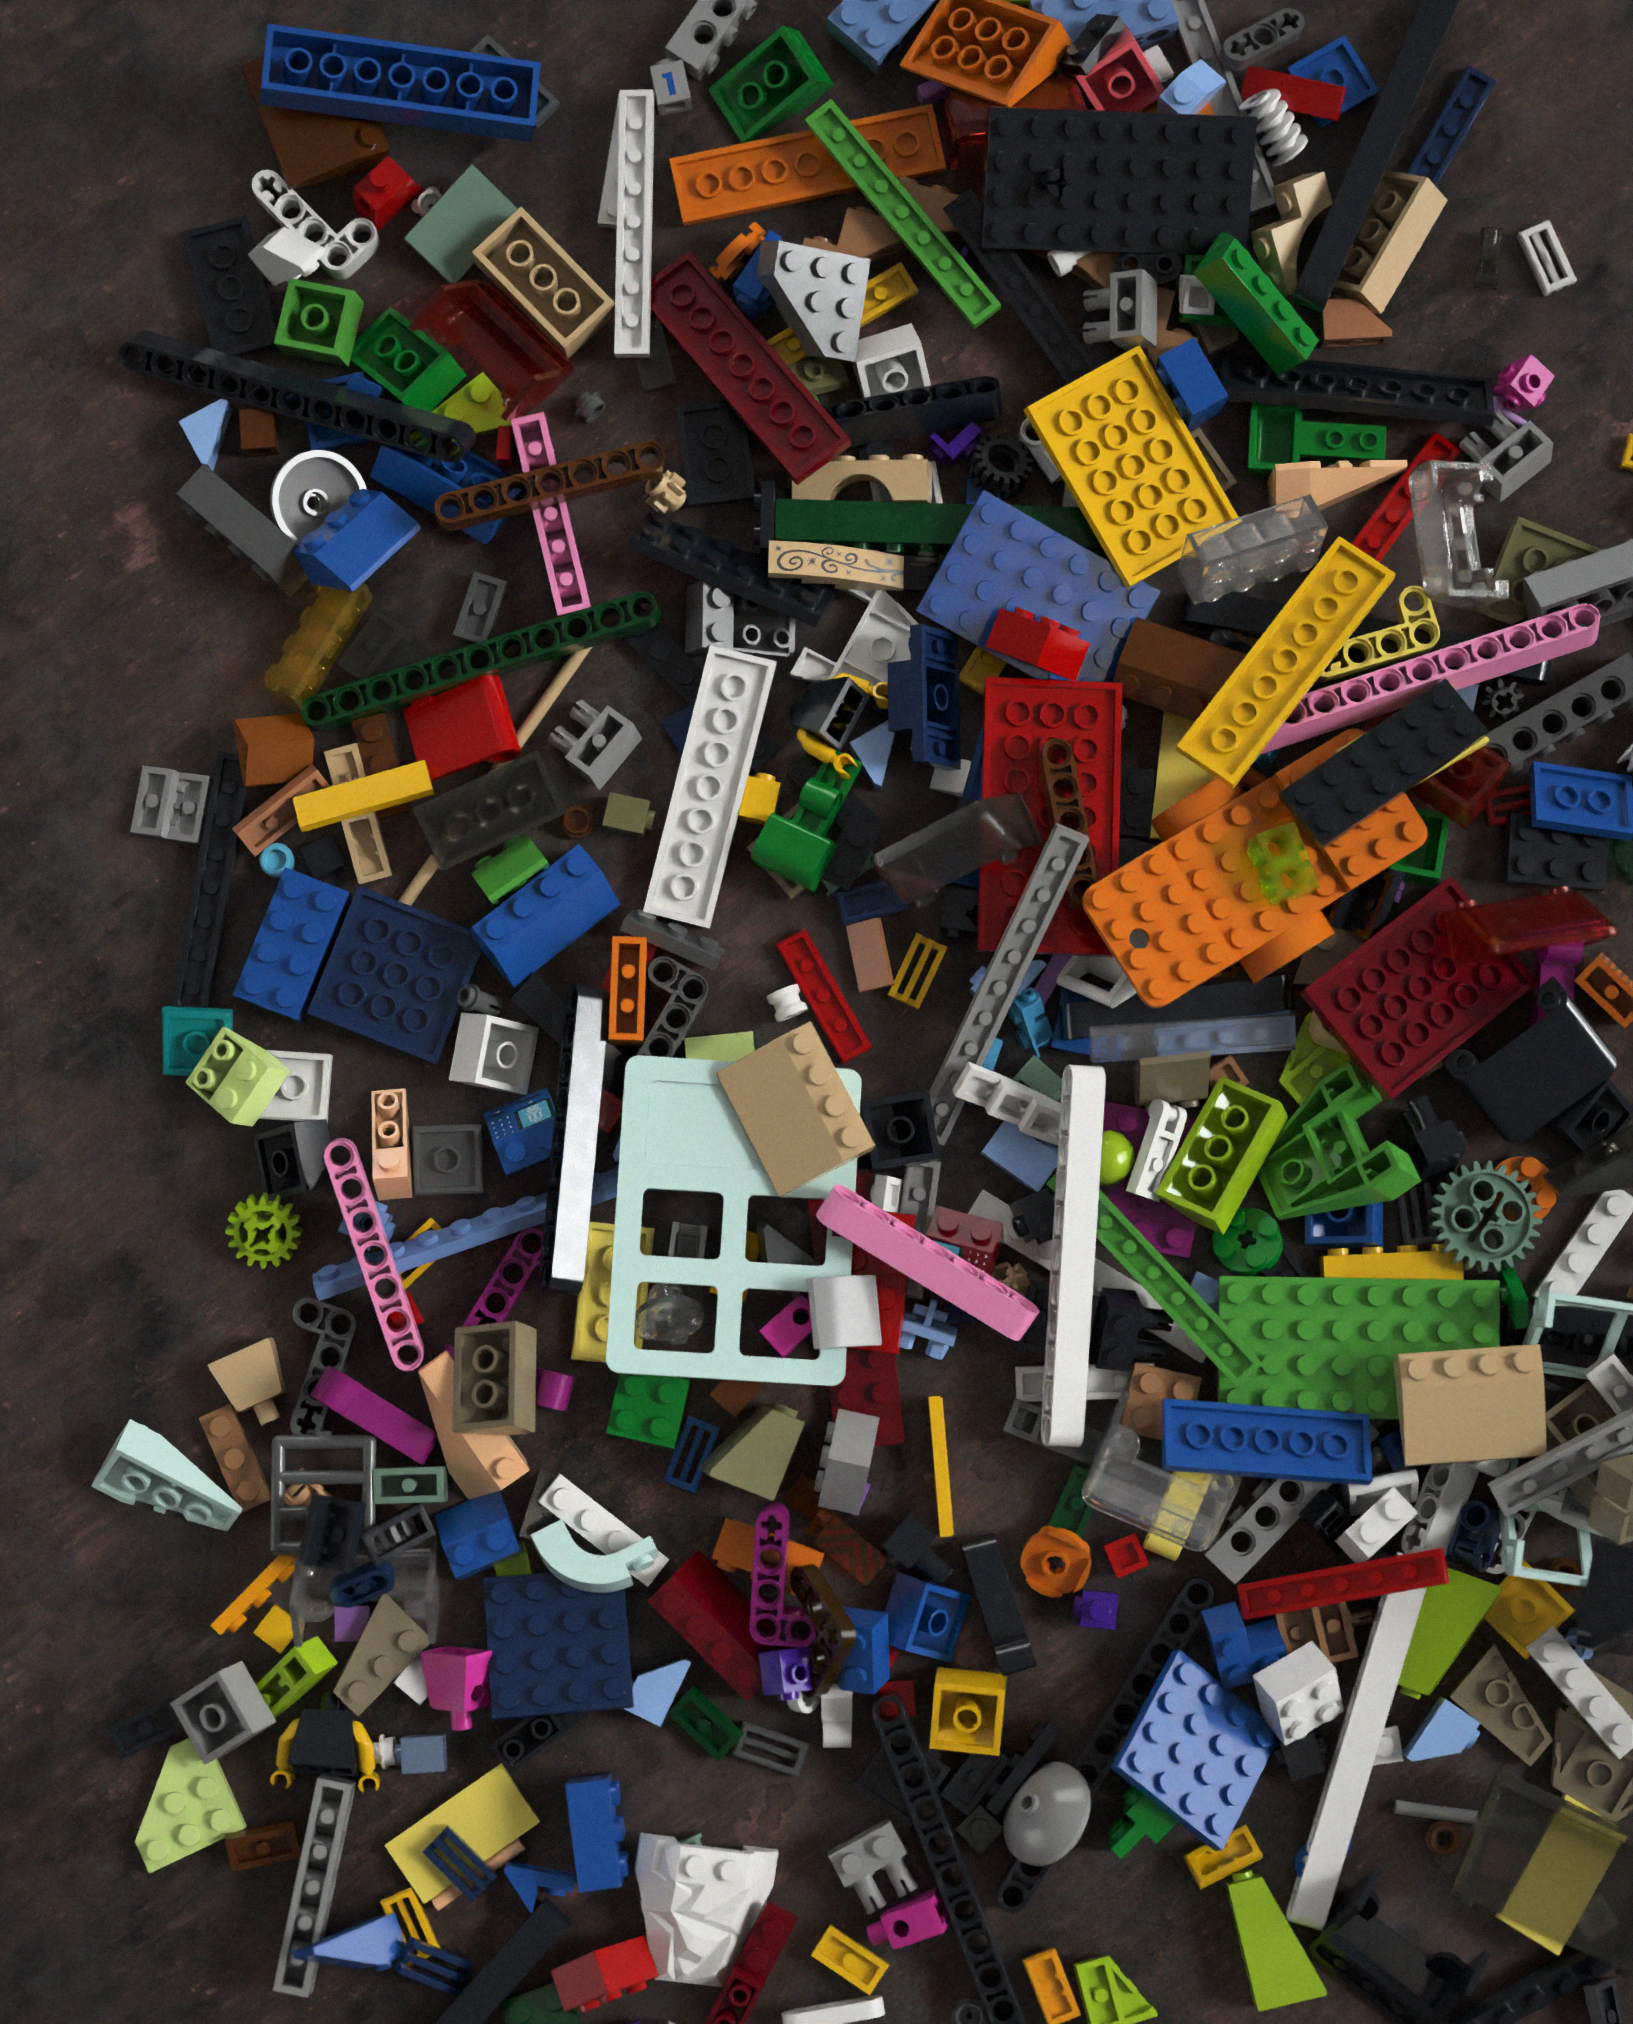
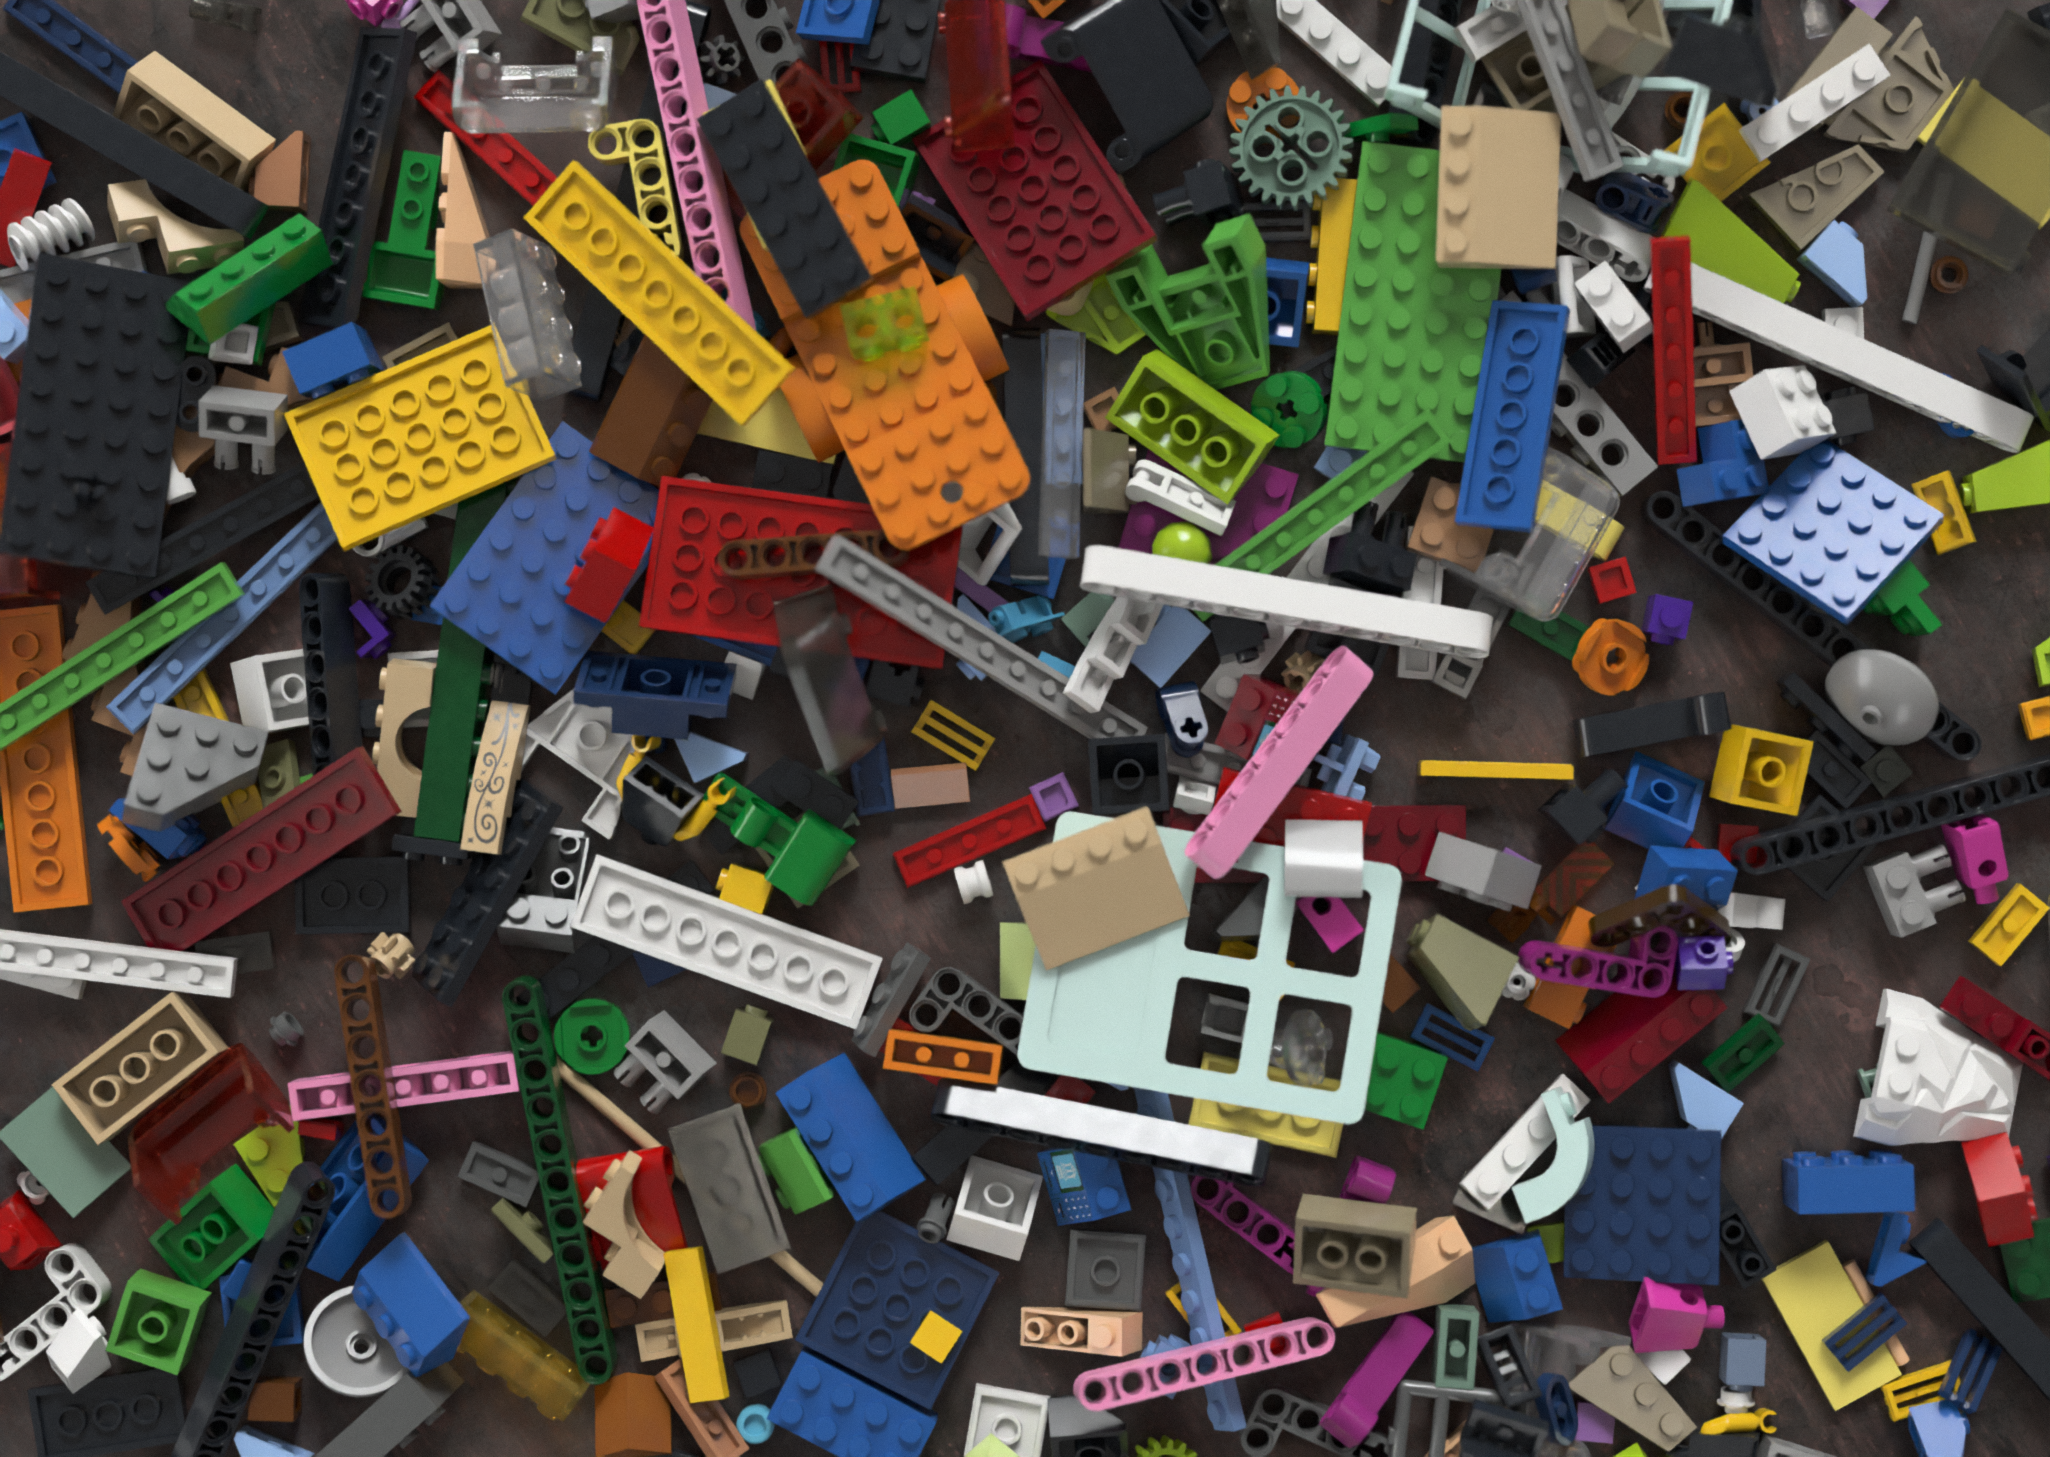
camera: 85 degrees left, 5 degrees up
none -> medium blue tile [106,501,338,735]
none -> olive plate [491,1197,554,1263]
none -> green plate [554,998,631,1075]
none -> tan arch [583,1150,665,1299]
none -> green brick [870,89,931,147]
none -> yellow tile [910,1310,963,1364]
none -> medium lavender tile [1029,772,1079,822]
none -> dark blue piece [1155,680,1208,758]
none -> white plate [1502,963,1536,1000]

